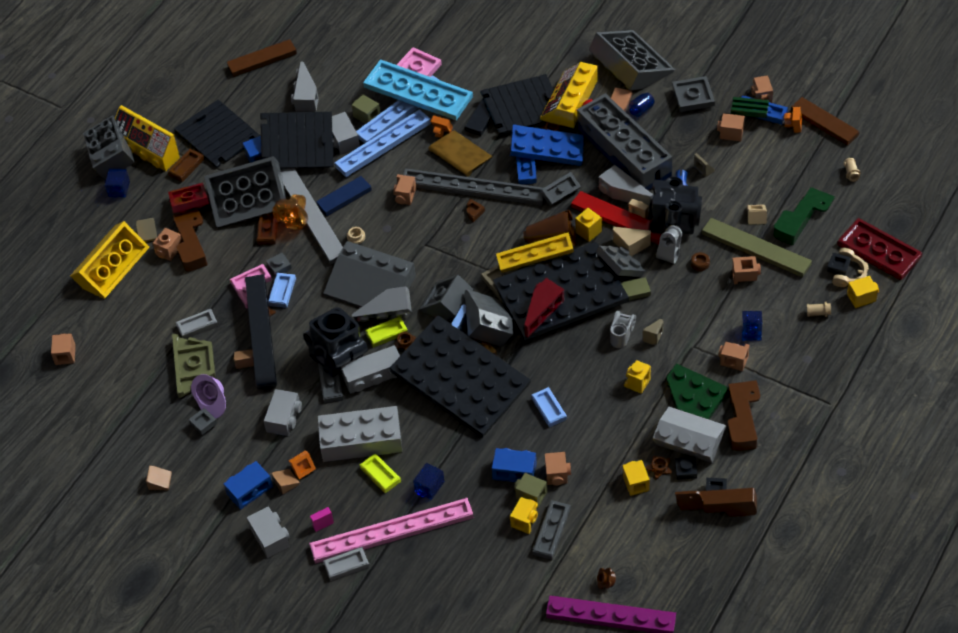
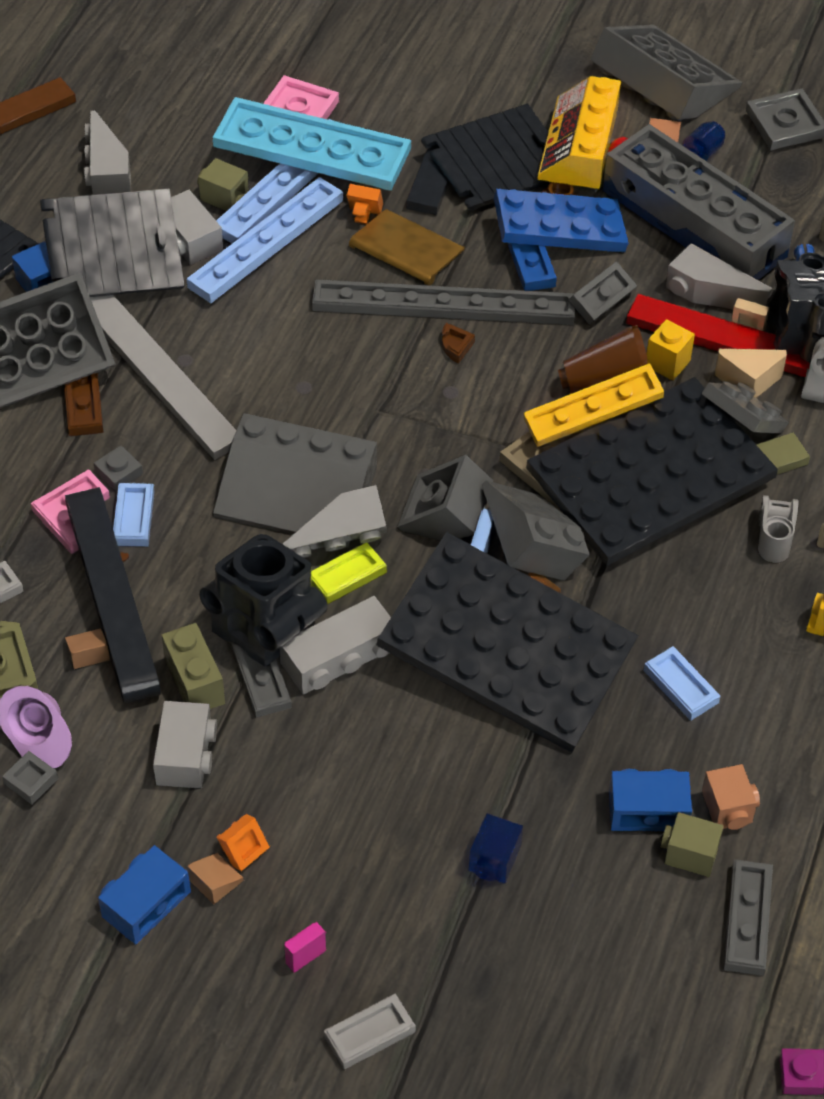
camera: 15 degrees left, 0 degrees up
light grey brick [247,506,290,558] -> none
clear orange tile [272,194,308,230] -> none
bright pink tile [309,498,474,564] -> none
dark blue tile [316,176,372,216] -> none
light grey brick [318,406,403,462] -> none
tan plate [347,227,365,244] -> none
neon yellow tile [360,454,401,493] -> none
nougat brick [393,174,417,205] -> none
reddish brown plate [394,332,416,350] -> none
yellow brick [510,497,538,534] -> none
dark red slope [524,278,564,338] -> none
none -> olive brick [161,623,225,709]

